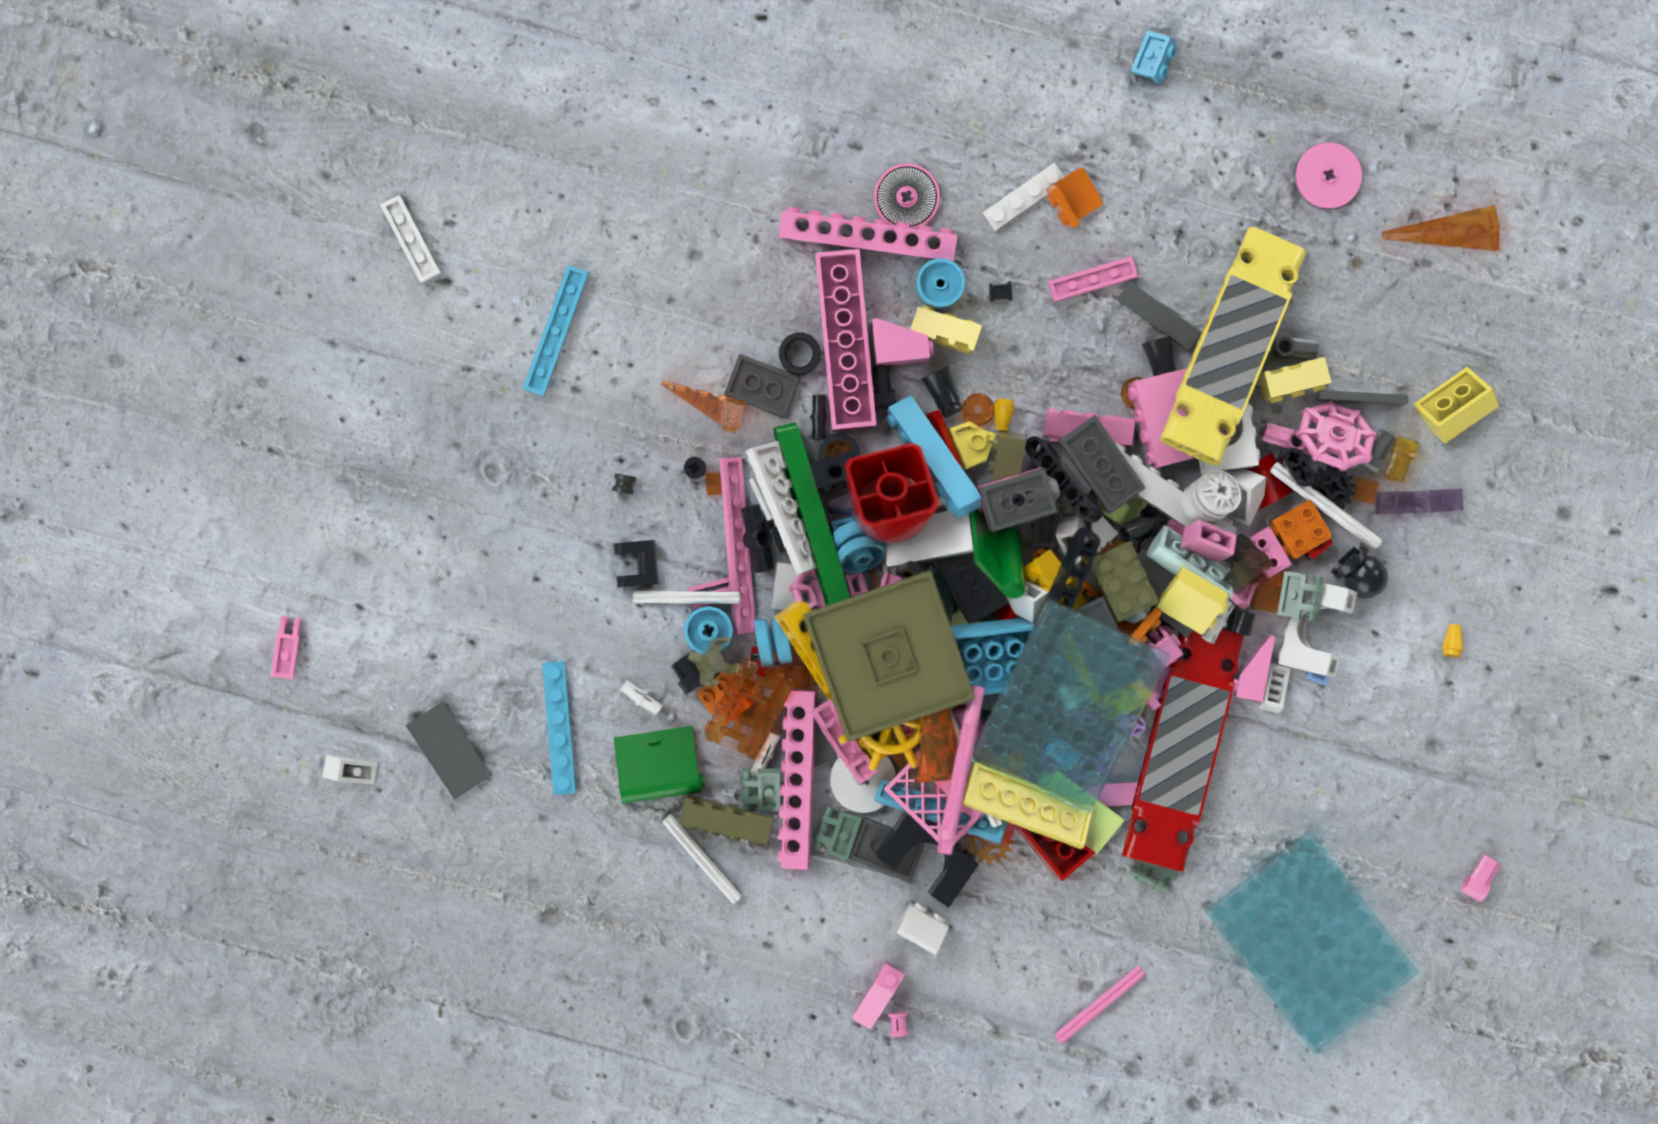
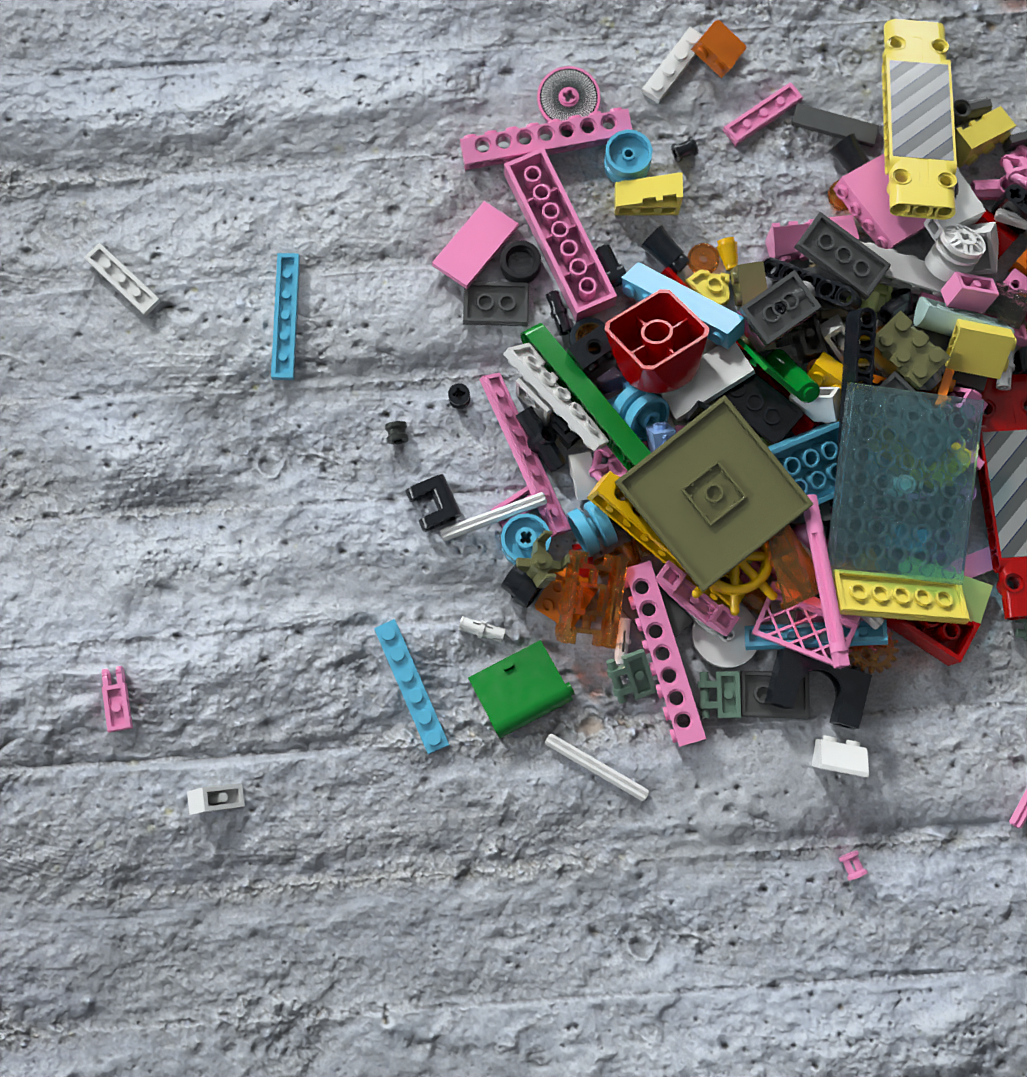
camera: 20 degrees left, 10 degrees down
dark grey tile [406,701,492,800] -> none
clear orange wedge [661,380,748,433] -> none
olive wedge [679,795,774,847] -> none
clear orange tile [705,472,722,496] -> none
bright pink slope [852,960,905,1029] -> none
bright pink slope [872,318,934,367] -> none
none -> bright pink tile [432,201,519,289]
none -> light blue head [646,422,676,453]

